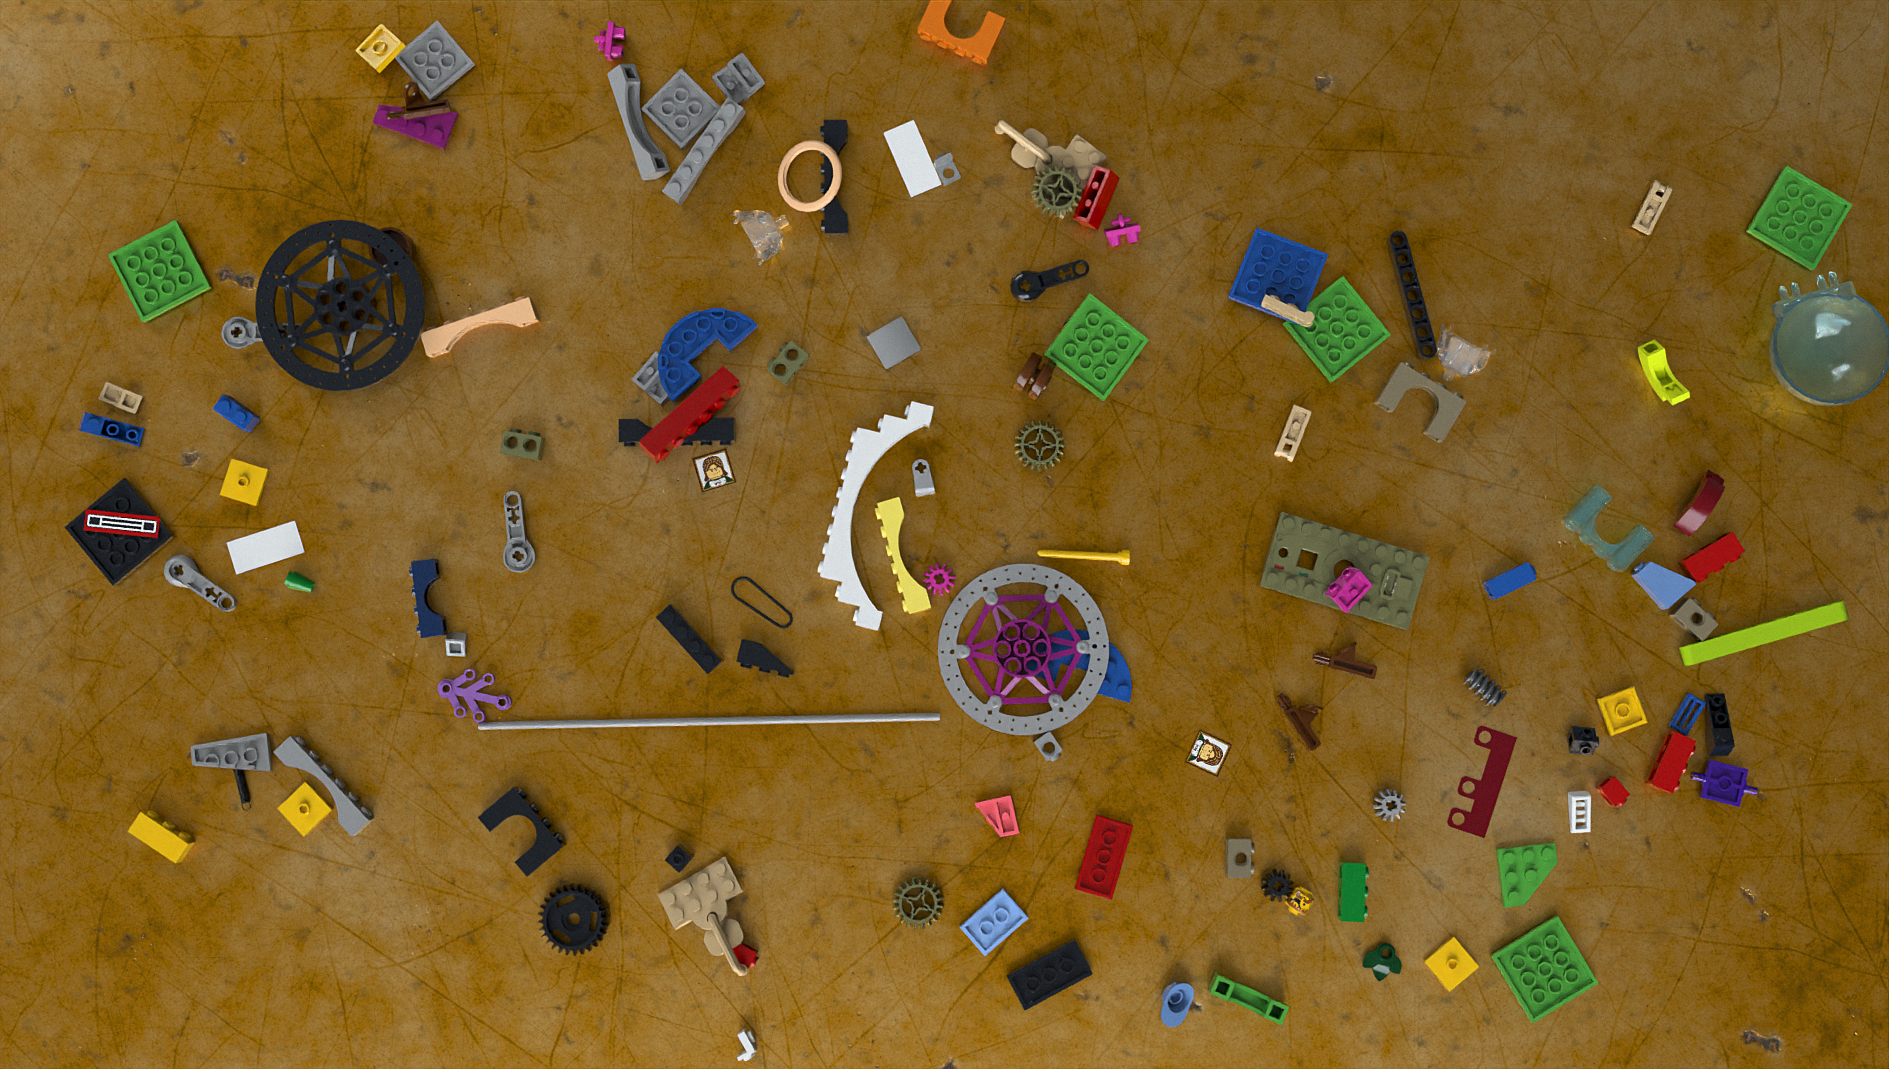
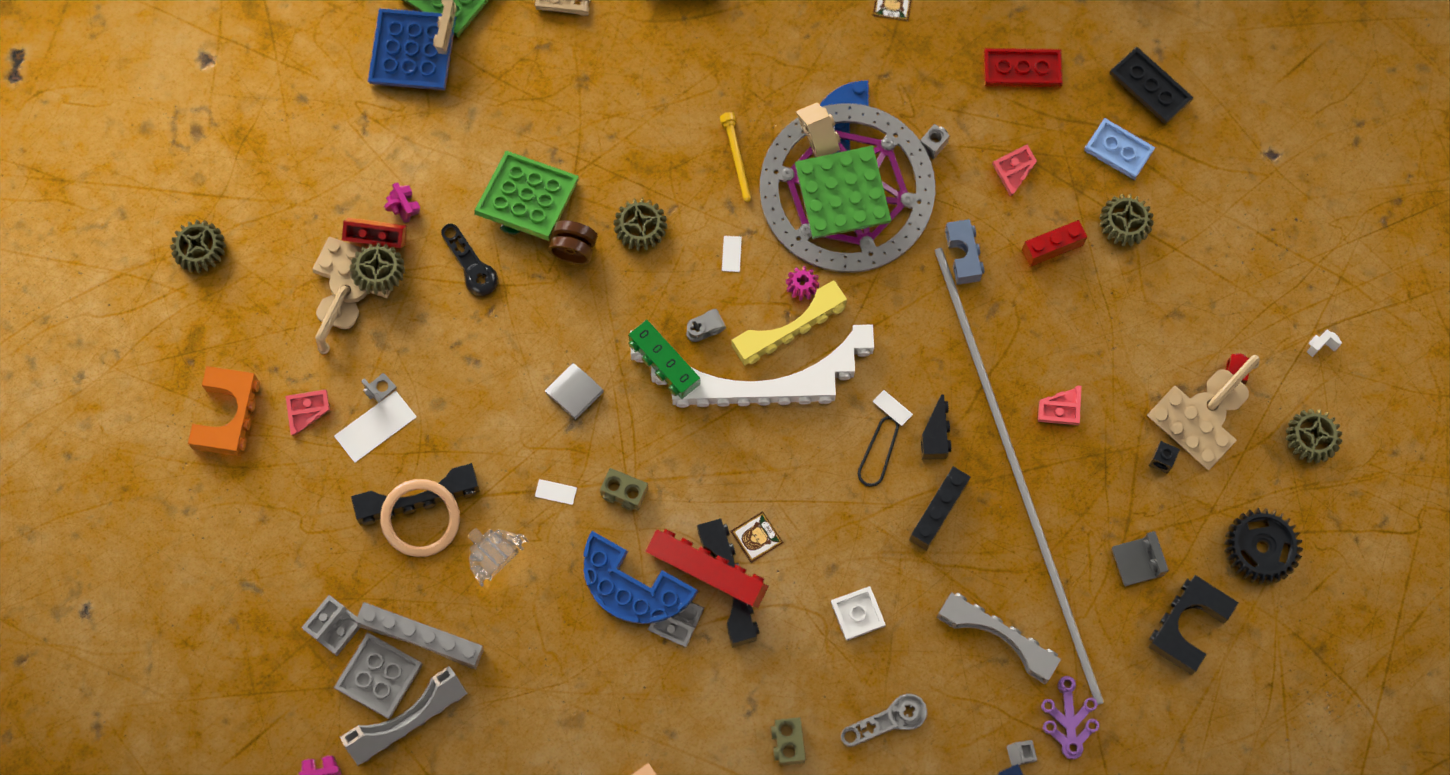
camera: 110 degrees left, 15 degrees down
none -> olive gear [170,219,226,273]
none -> coral wing [285,390,330,435]
none -> white sticker [535,479,577,505]
none -> green brick [628,320,700,399]
none -> white sticker [722,236,742,272]
none -> bright green plate [795,145,891,239]
none -> tan brick [796,103,841,157]
none -> white plate [831,586,886,641]
none -> white sticker [872,390,913,426]
none -> light grey arch [936,592,1061,684]
none -> sand blue arch [945,219,984,285]
none -> red brick [1022,220,1087,267]
none -> coral wing [1038,386,1082,425]
none -> dark grey bracket [1112,531,1169,586]
none -> olive gear [1286,409,1342,463]

